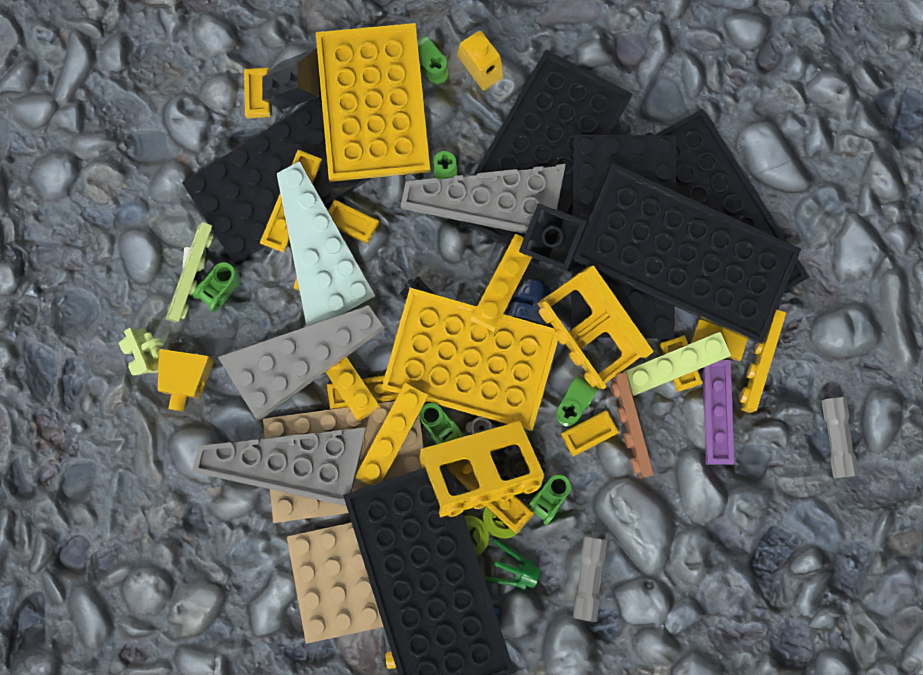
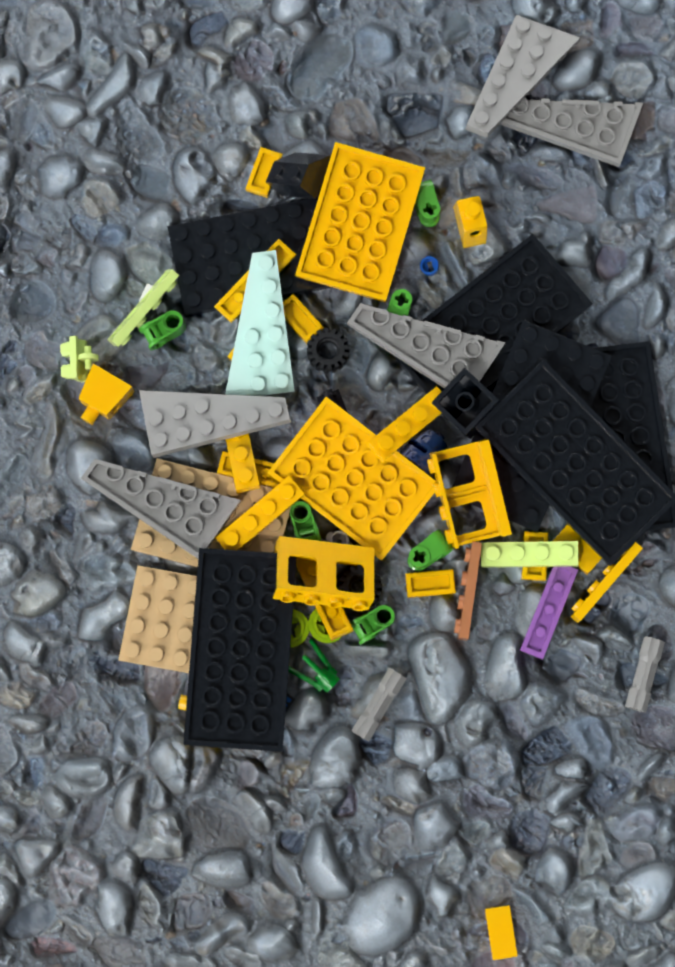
camera: 20 degrees right, 0 degrees up
none -> black tyre [307,328,349,374]
none -> blue hinge [420,256,440,276]

